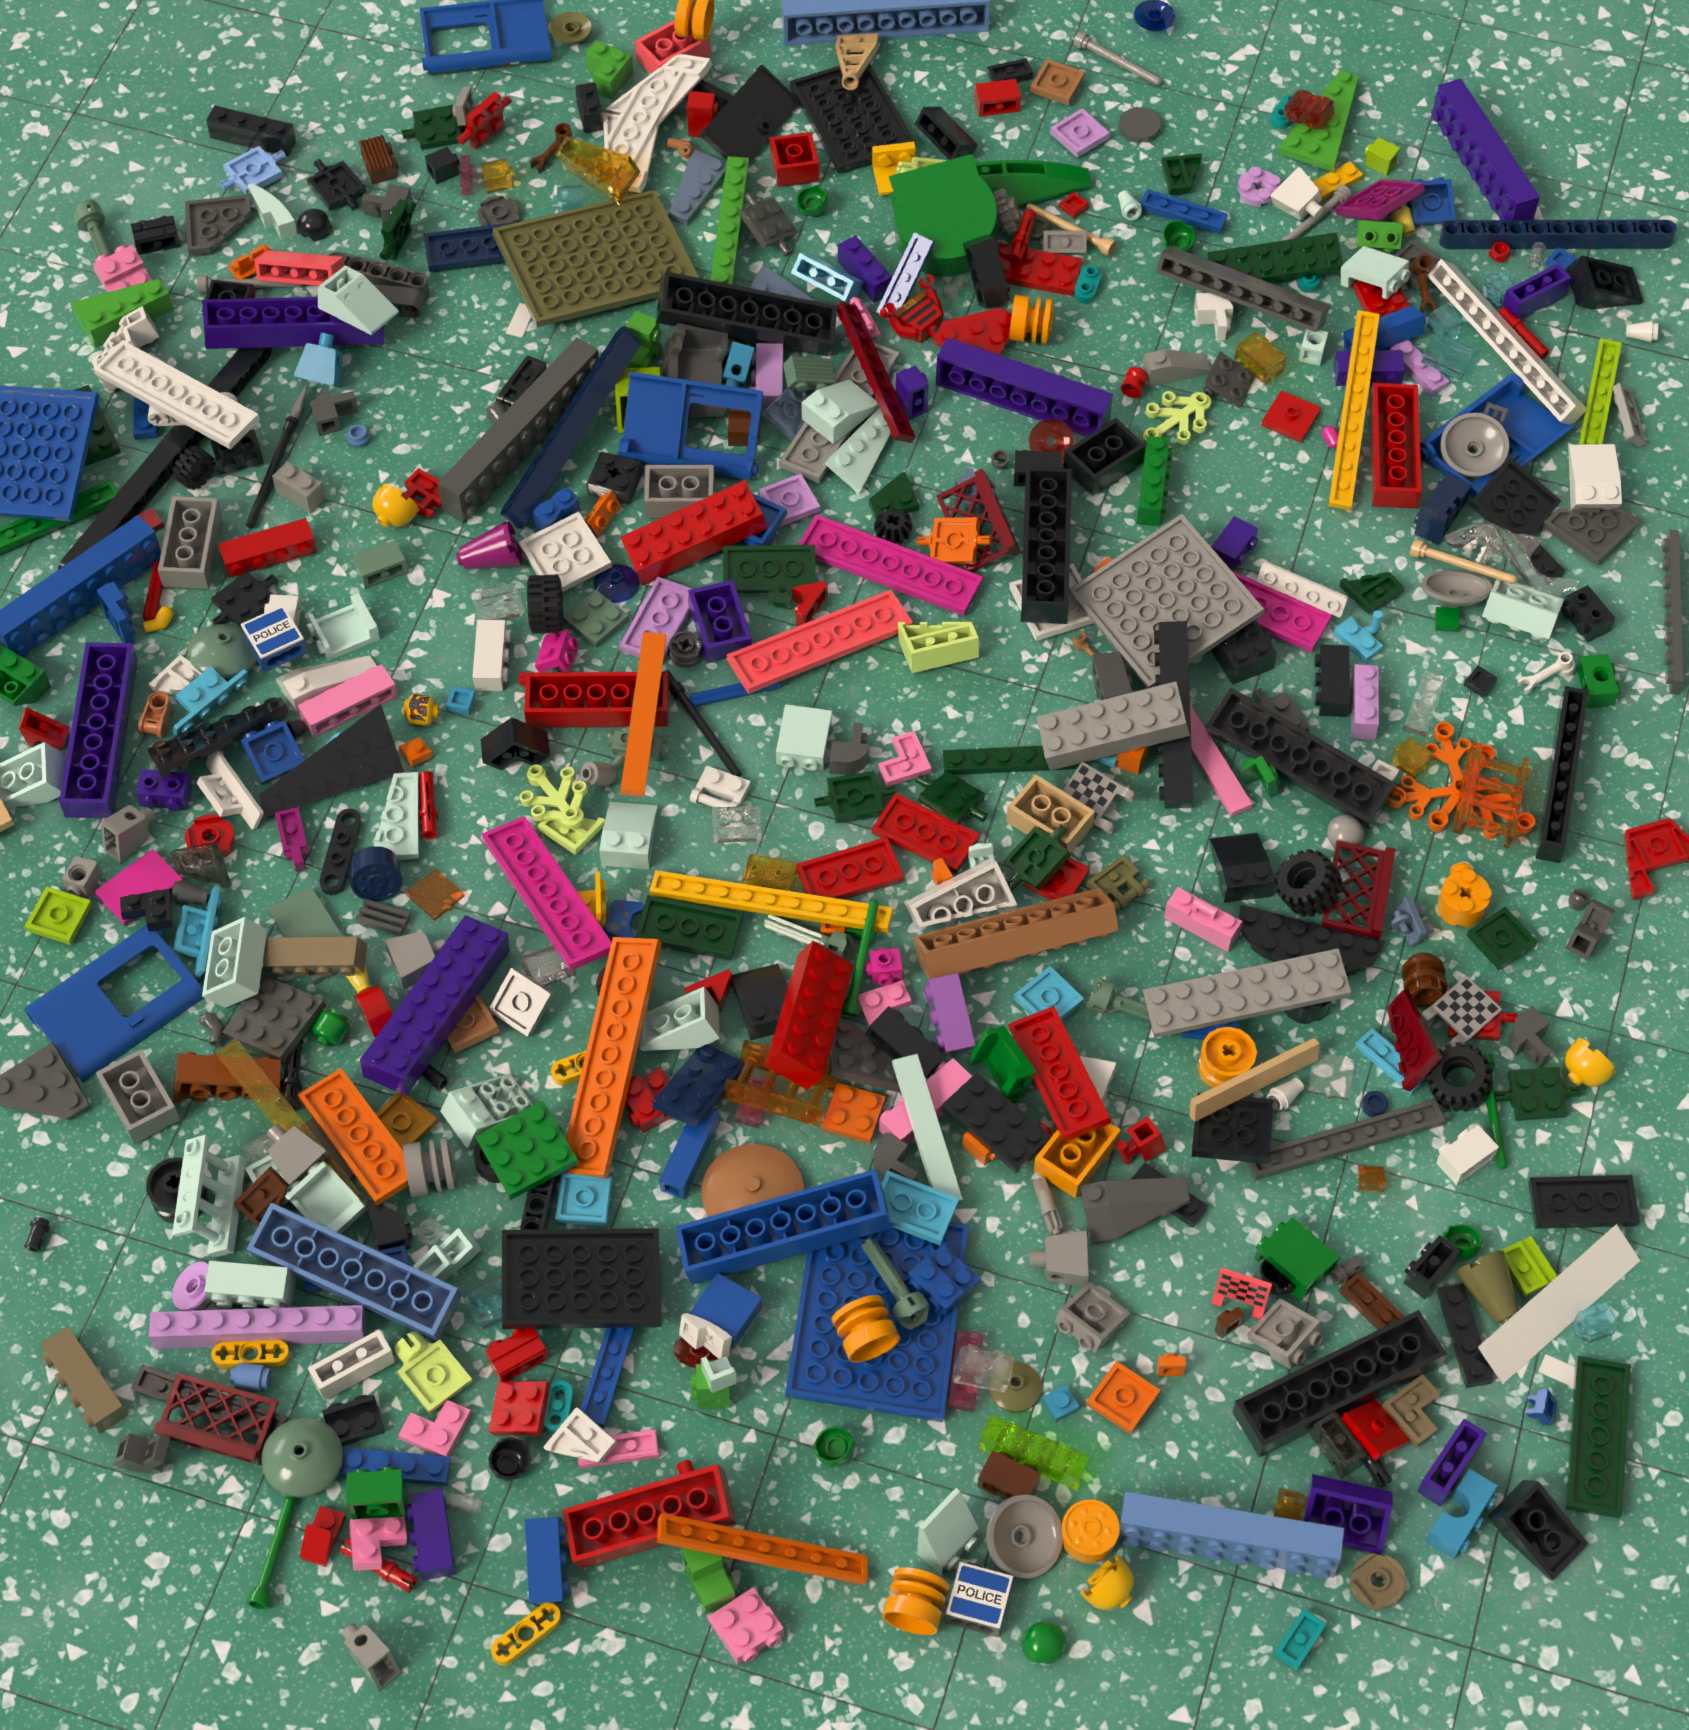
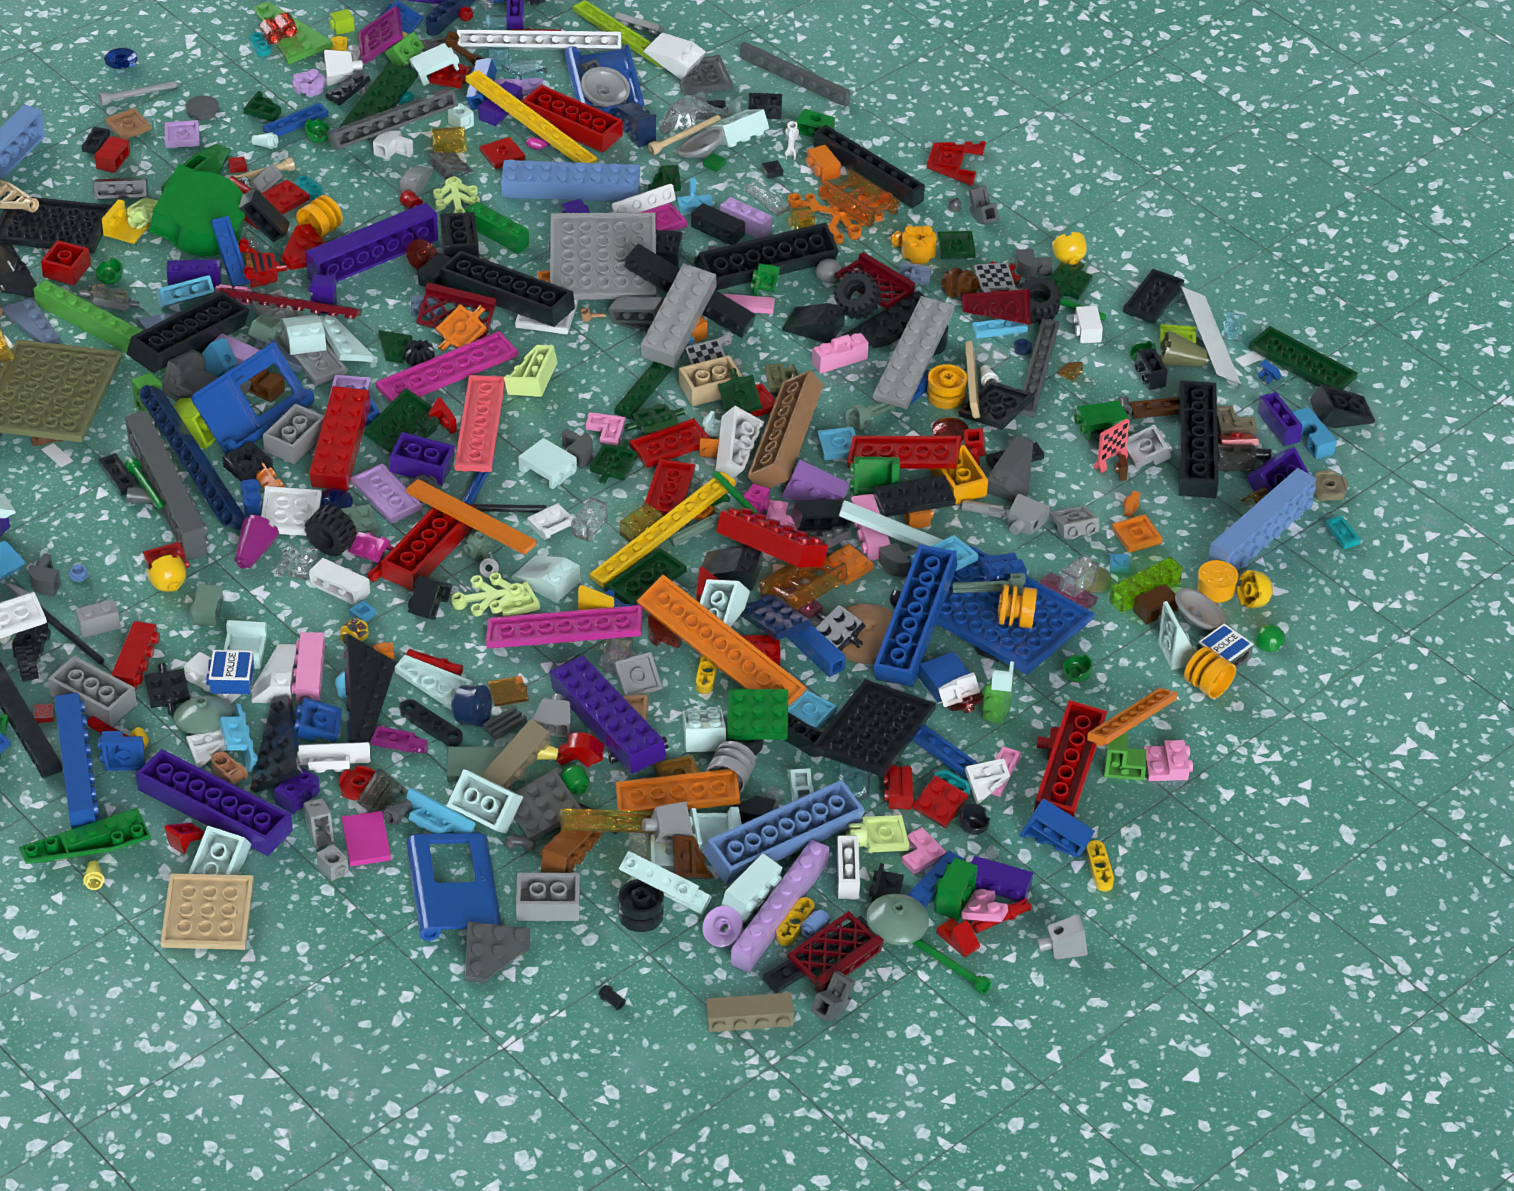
camera: 60 degrees left, 15 degrees down
lime plate [24,886,92,945] -> none
black plate [120,889,173,931] -> none
dark grey hinge [991,449,1009,469] -> none
black plate [1437,1283,1493,1388] -> none
black plate [1469,457,1561,548] -> none
none -> black plate [326,70,371,106]
none -> medium blue brick [501,160,640,202]
none -> orange brick [805,145,841,182]
none -> plate [816,605,866,651]
none -> clear red dish [932,417,969,440]

